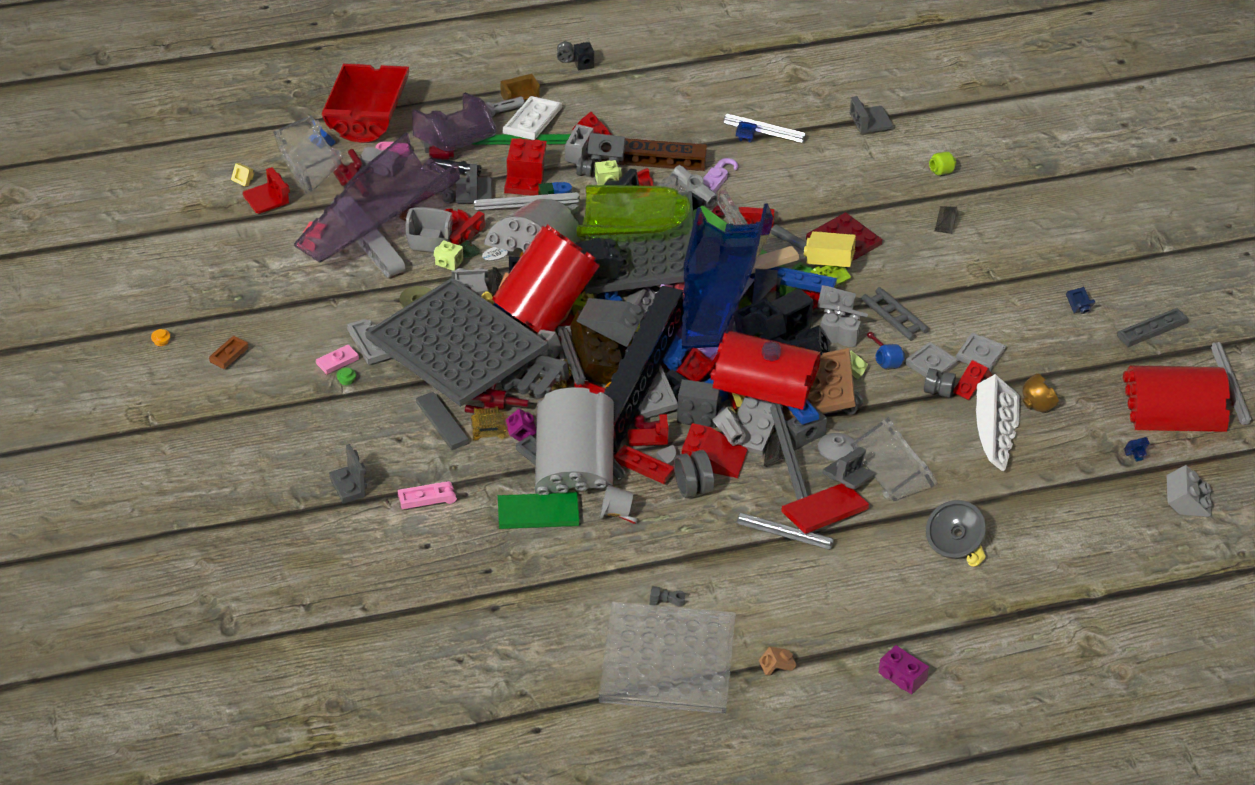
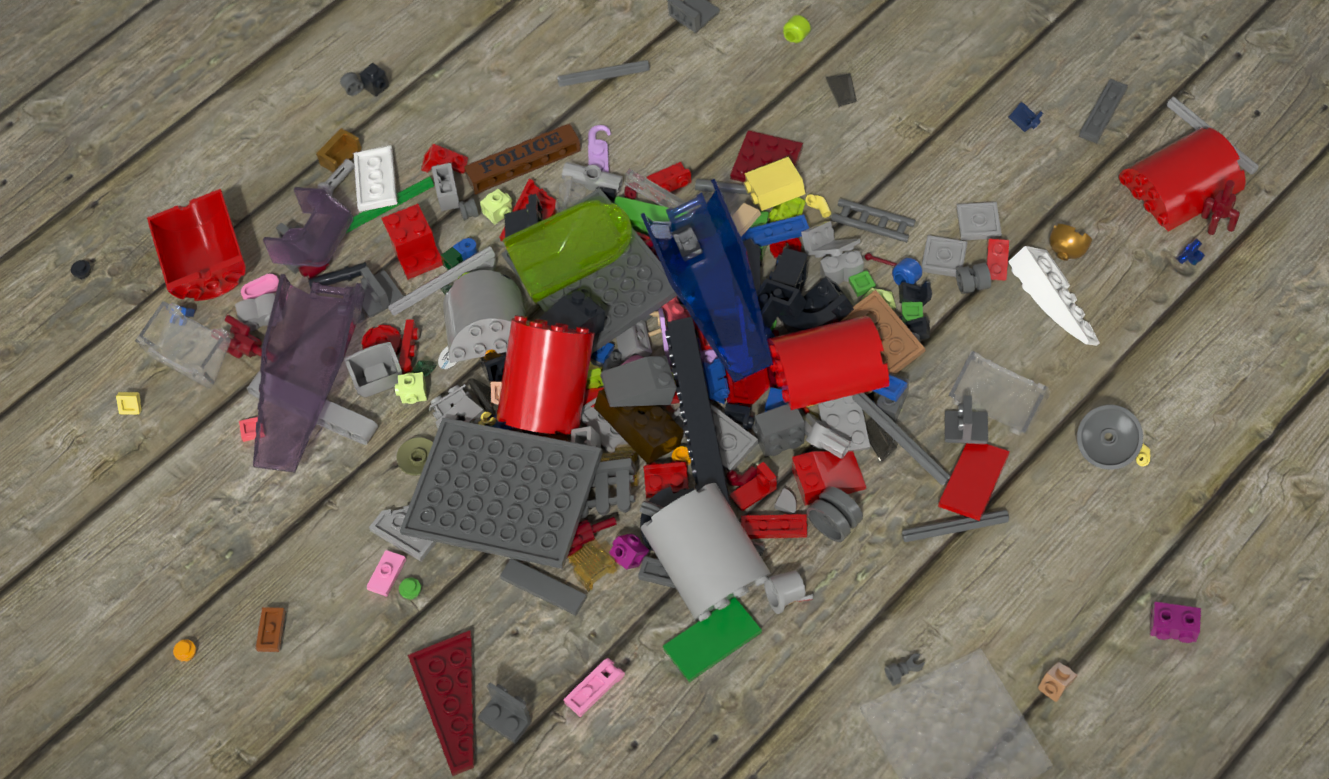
camera: 25 degrees left, 15 degrees up
red bracket [243,167,290,214] -> none
dark grey axle [558,328,586,385] -> none
dark grey brick [588,133,626,163] -> none
clear blue tile [736,121,757,143] -> none
clear purple tile [762,341,781,361] -> none
light grey dish [818,433,857,461] -> none
light grey slope [1167,465,1212,517] -> none
none -> black plate [71,260,91,279]
none -> dark red wing [408,630,474,776]
none -> black bracket [672,225,703,261]
none -> light yellow arm [805,194,831,218]
none -> bright green plate [848,270,876,297]
none -> black bracket [899,281,932,306]
none -> black bracket [899,316,930,340]
none -> bright green plate [901,302,923,321]
none -> dark red plant [1201,180,1240,235]

